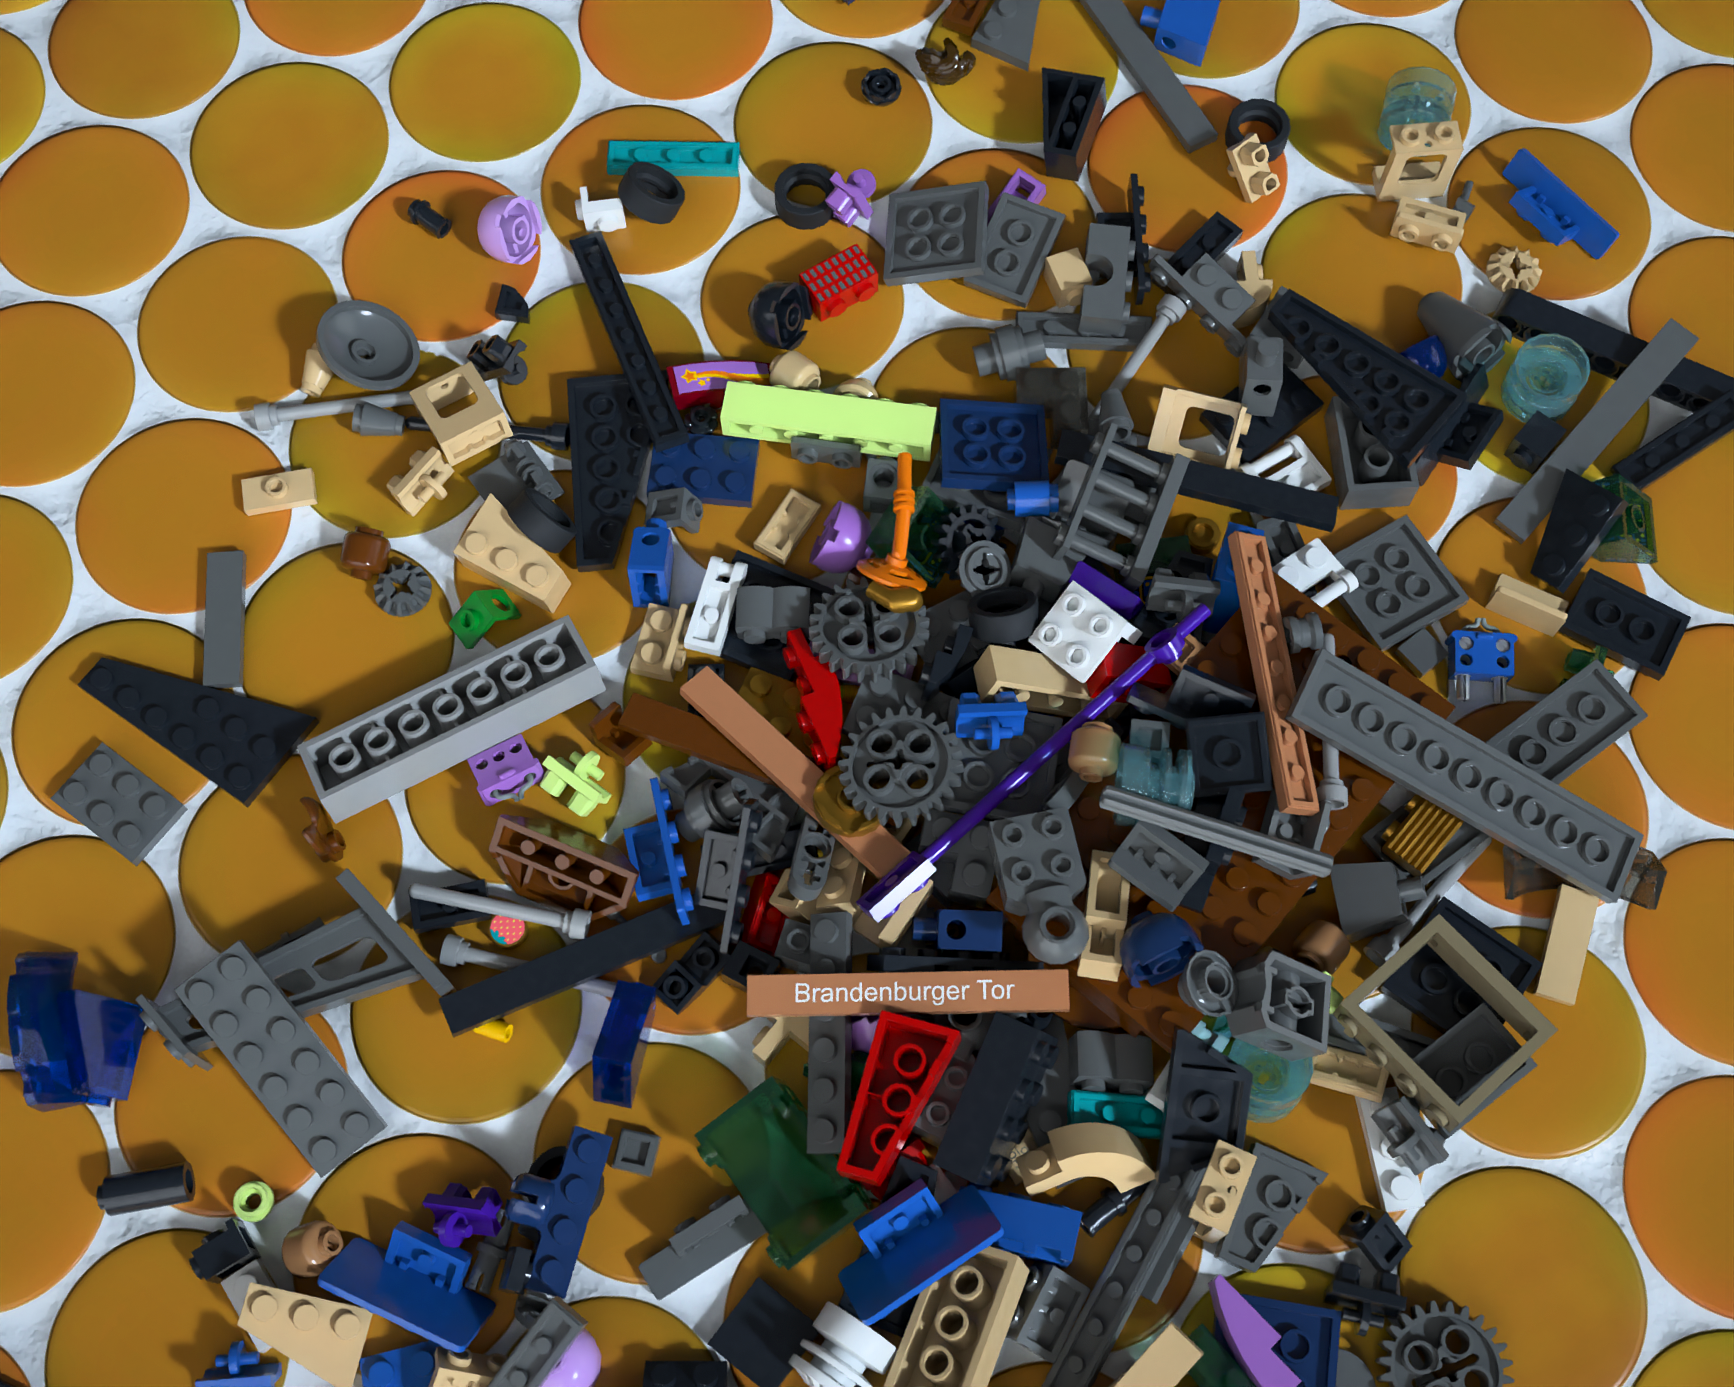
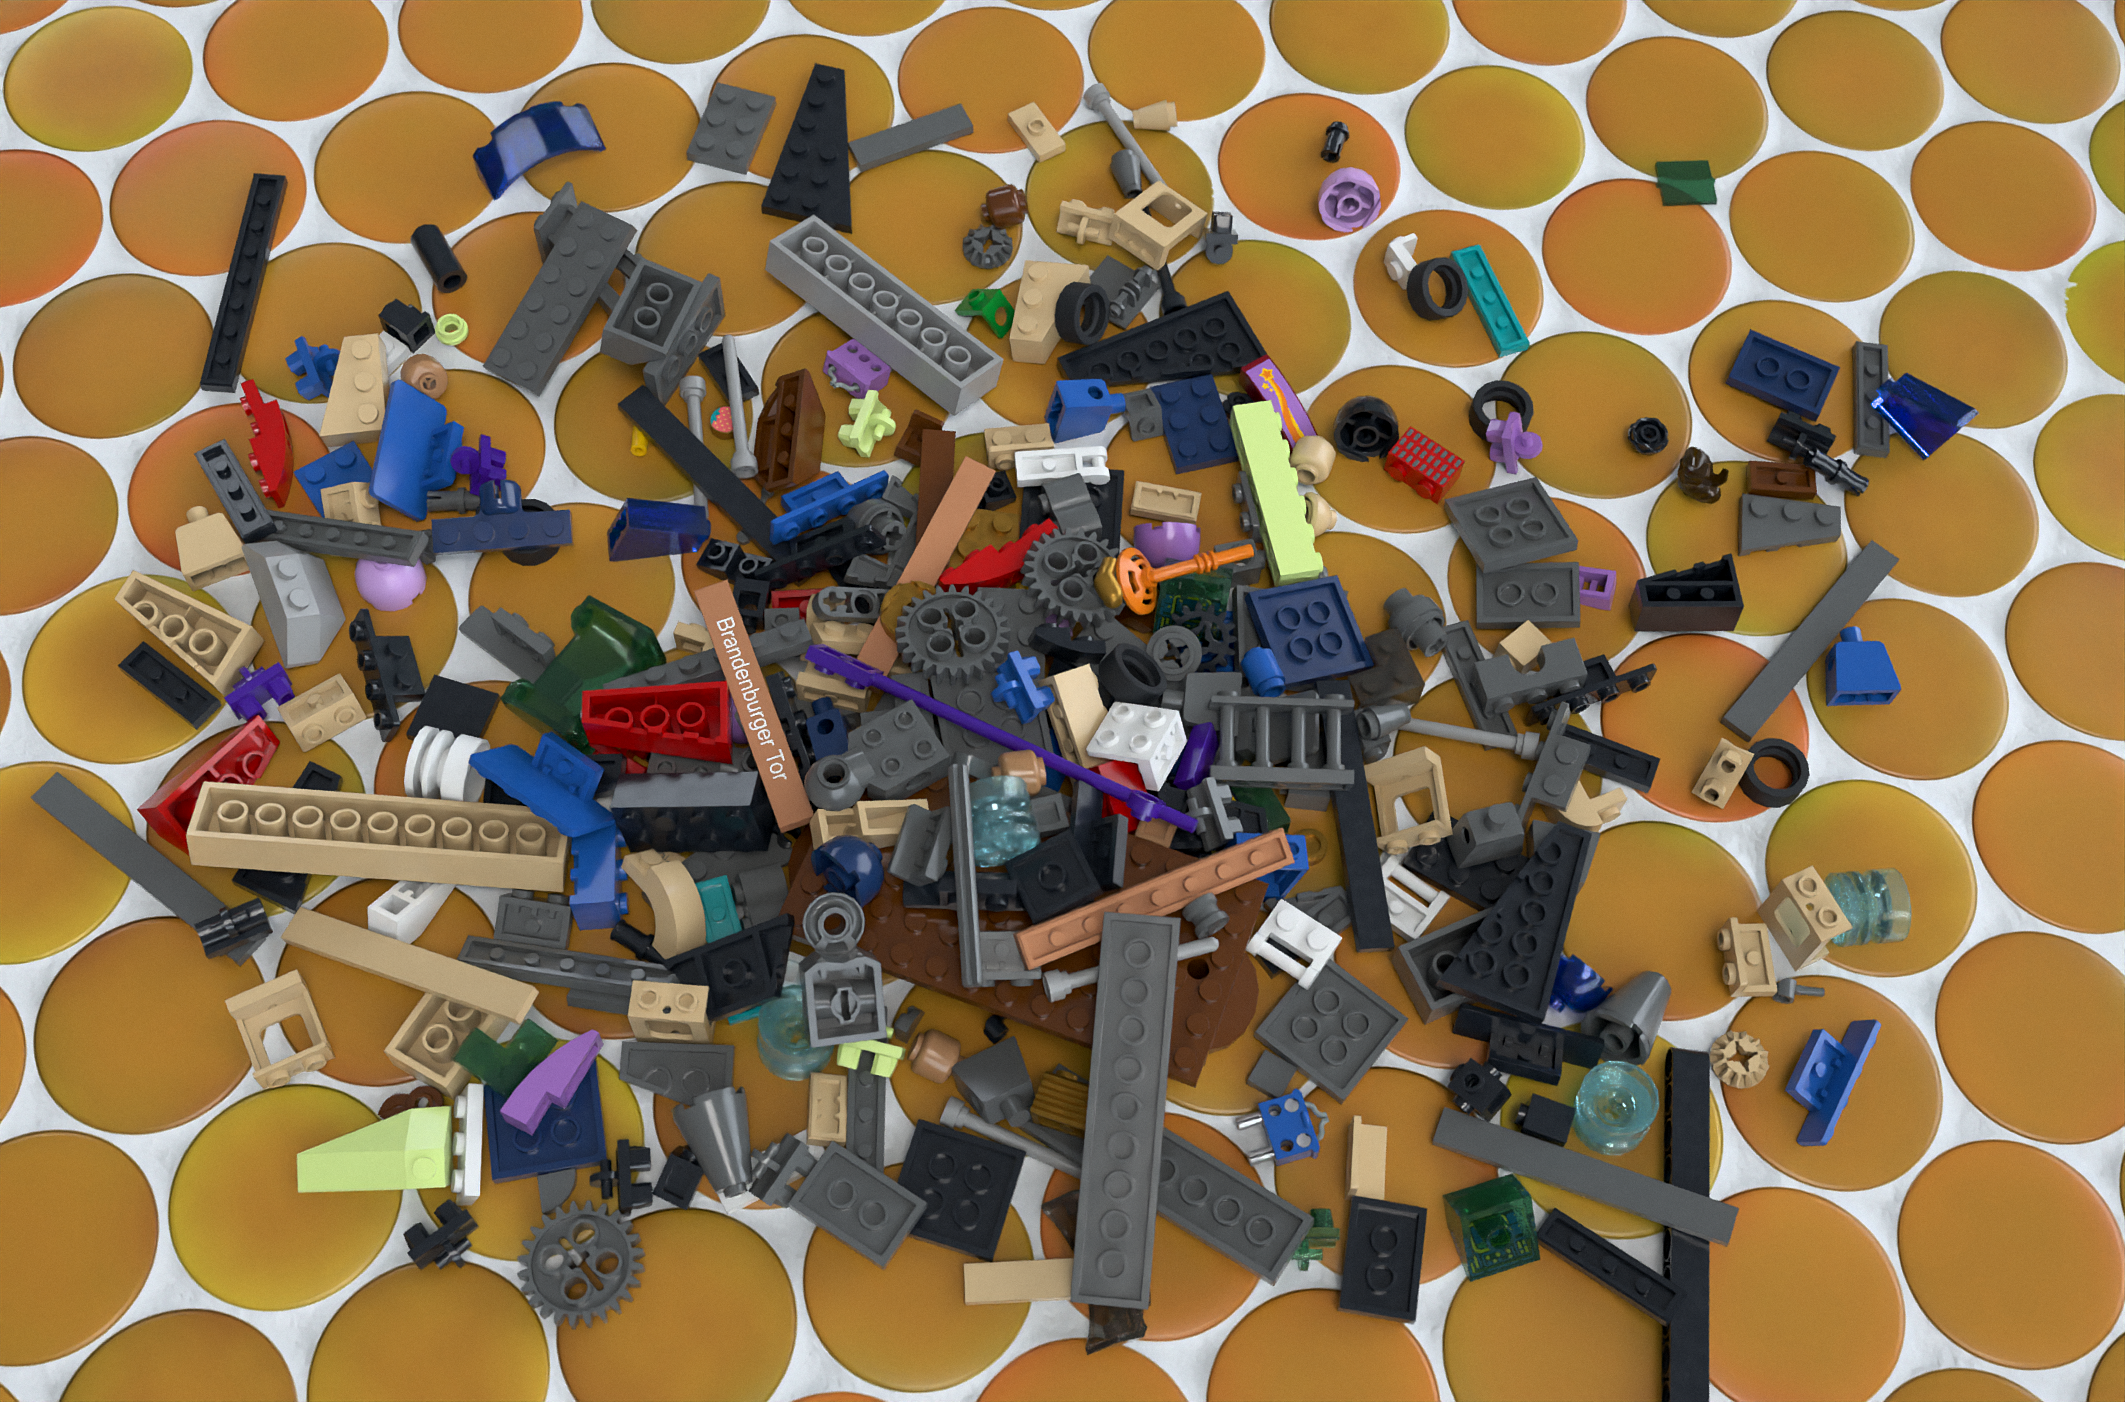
camera: 65 degrees right, 5 degrees down
clear blue slope [56,989,145,1108] -> none
reddish brown plate [300,797,346,863] -> none
dark grey dish [316,300,420,391] -> none
black tile [495,284,530,324] -> none
black slope [498,1246,533,1295] -> none
black tile [569,231,690,453] -> none
dark grey tile [612,1128,661,1178] -> none
dark tan window [1333,914,1558,1133] -> none
black wing [1530,468,1629,594] -> none
none -> dark grey slope [600,257,702,365]
none -> dark grey cone [671,1086,753,1198]
none -> black brick [1448,1058,1512,1122]

